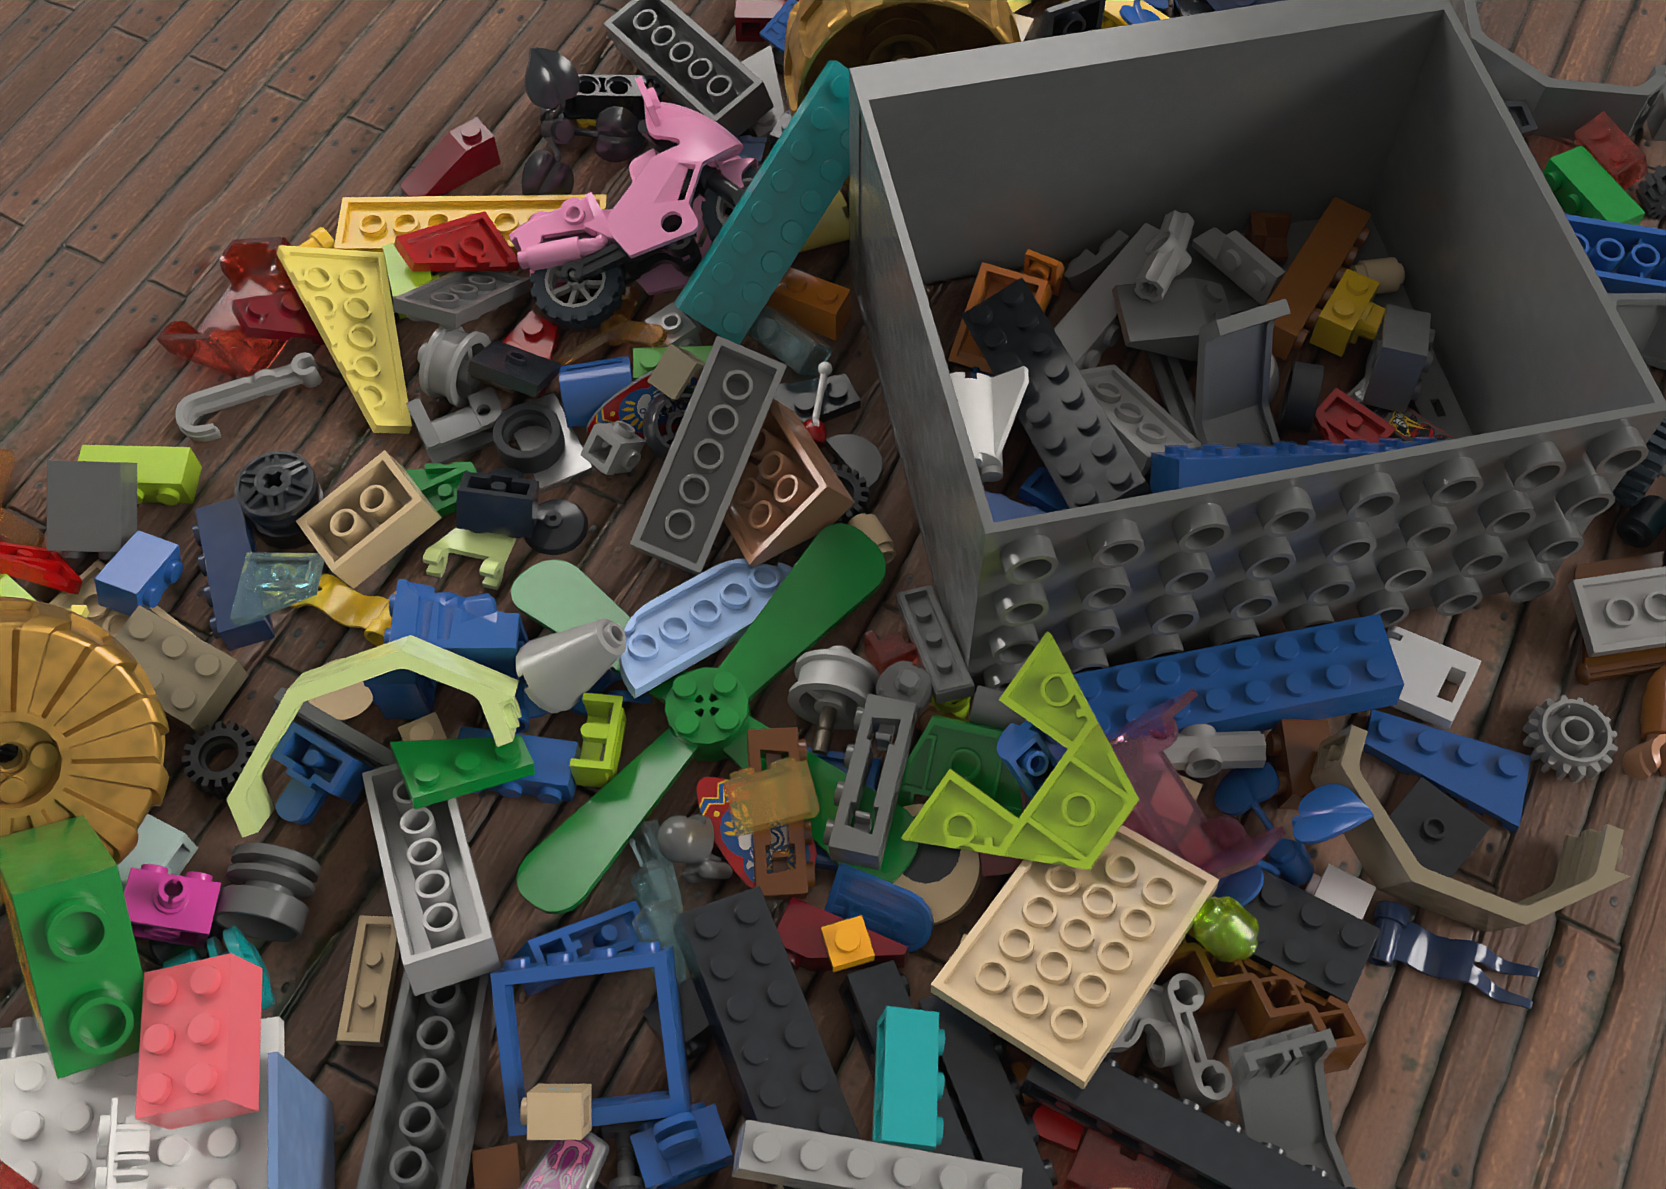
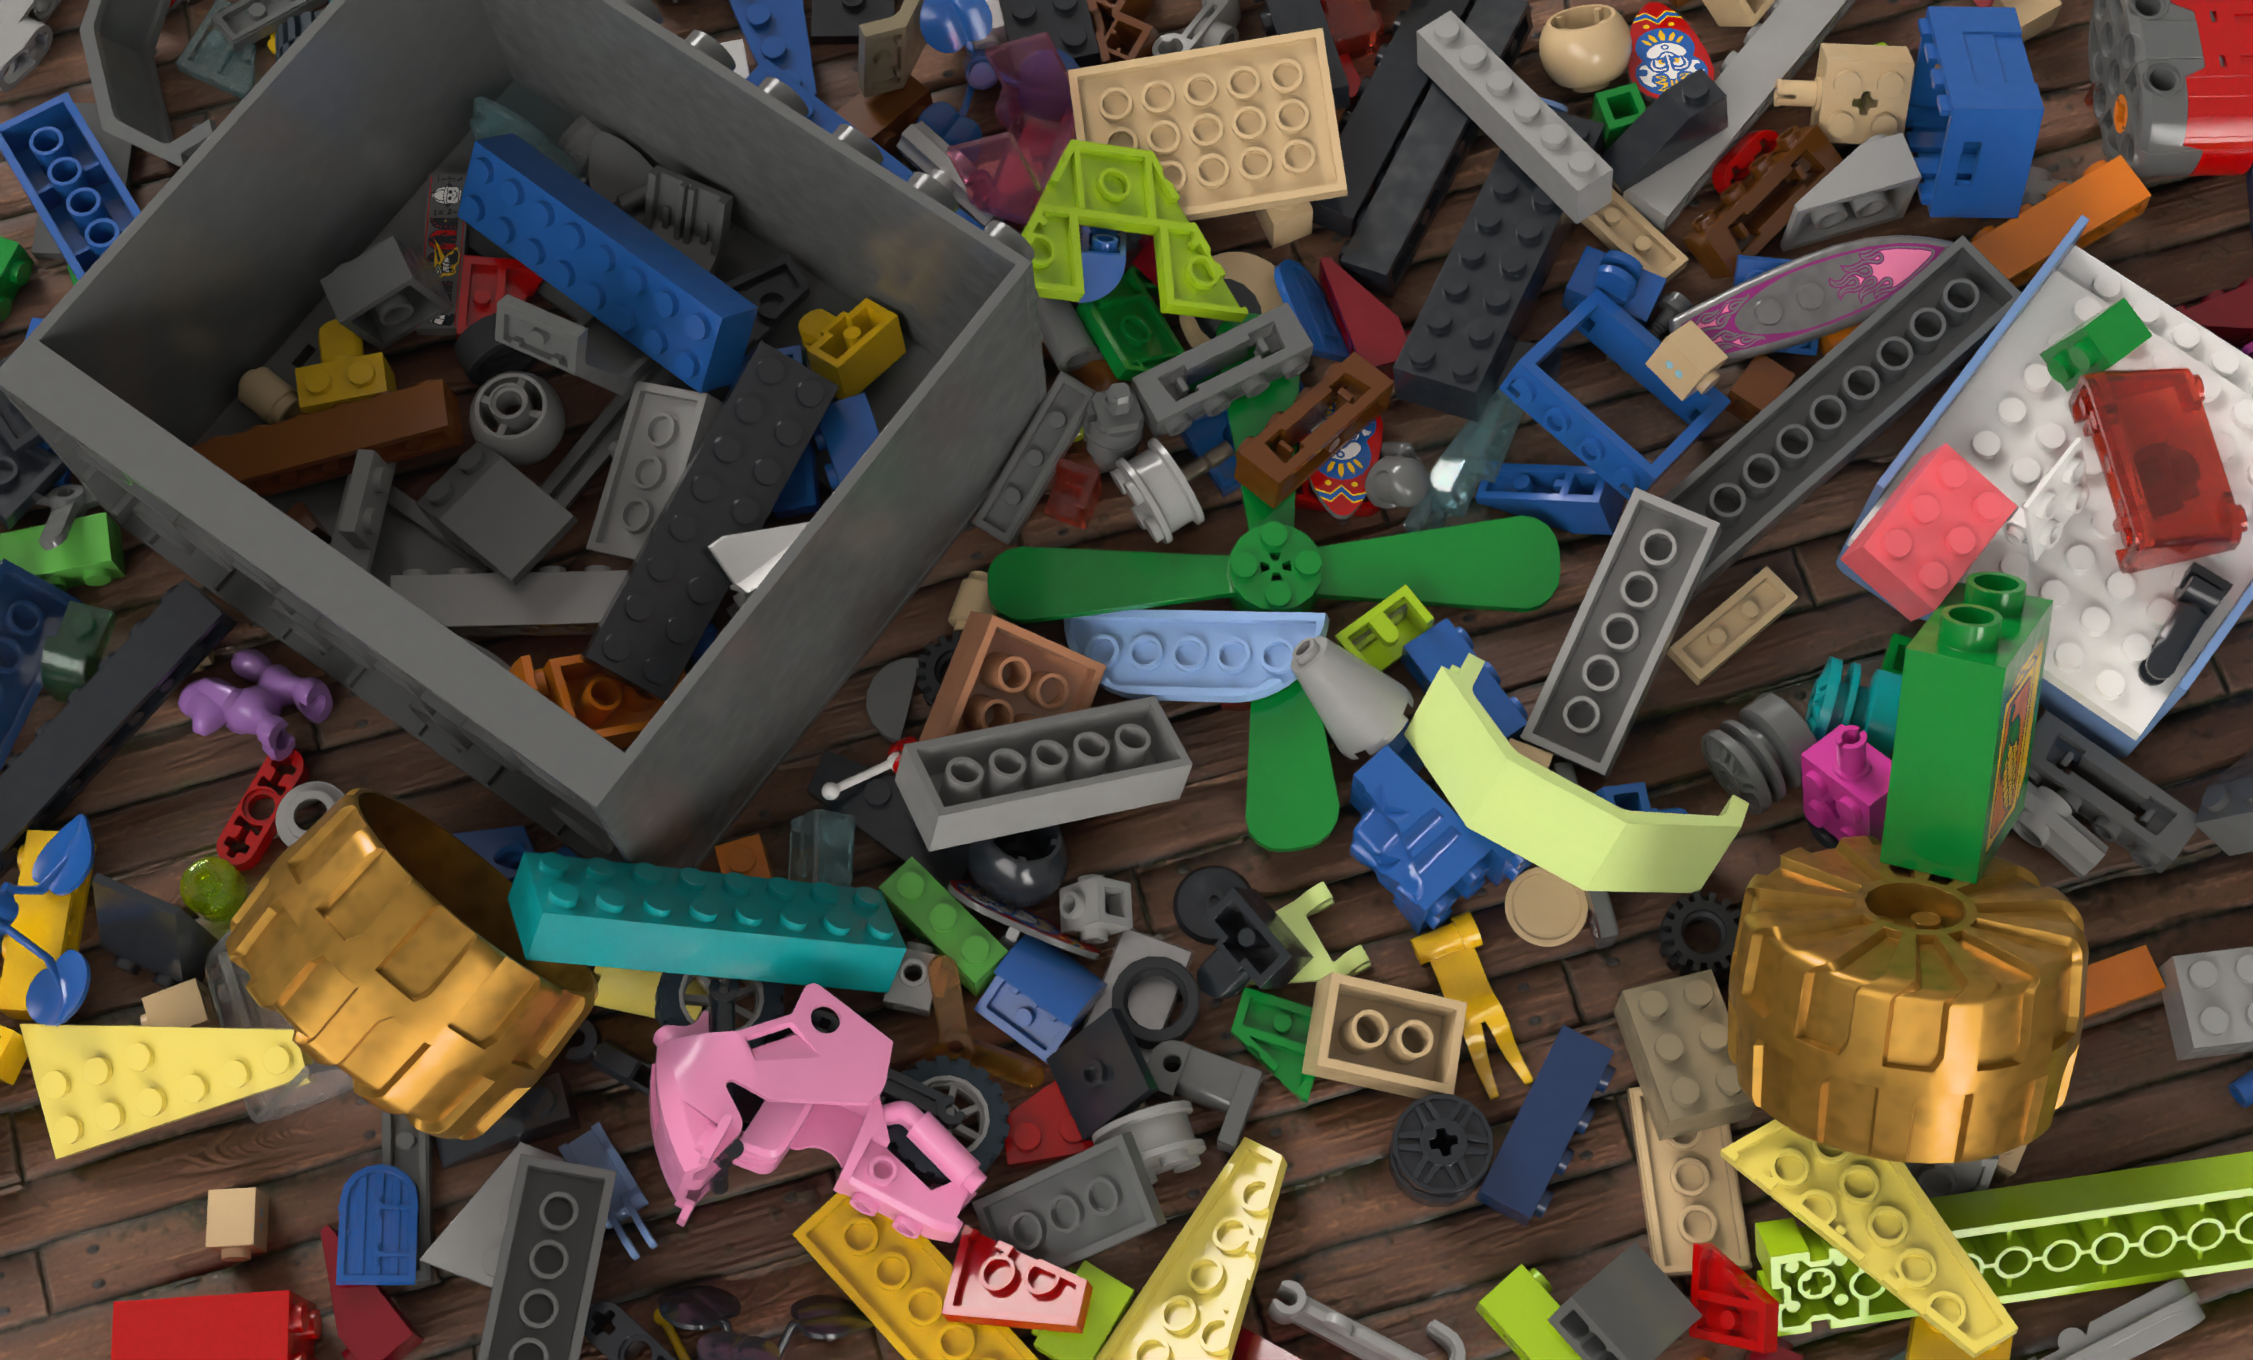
camera: 130 degrees left, 10 degrees up
brick [94,530,183,616] -> none
clear light blue wing [230,552,325,626] -> none
green wing [390,736,535,809] -> none
dark tan panel [648,344,706,400] -> none
clear yellow brick [723,757,820,837] -> none
light orange plate [821,915,875,972] -> none
teal brick [872,1006,945,1152] -> none
light grey piece [1134,210,1194,303] -> none
clear neon green head [1193,896,1259,962] -> none

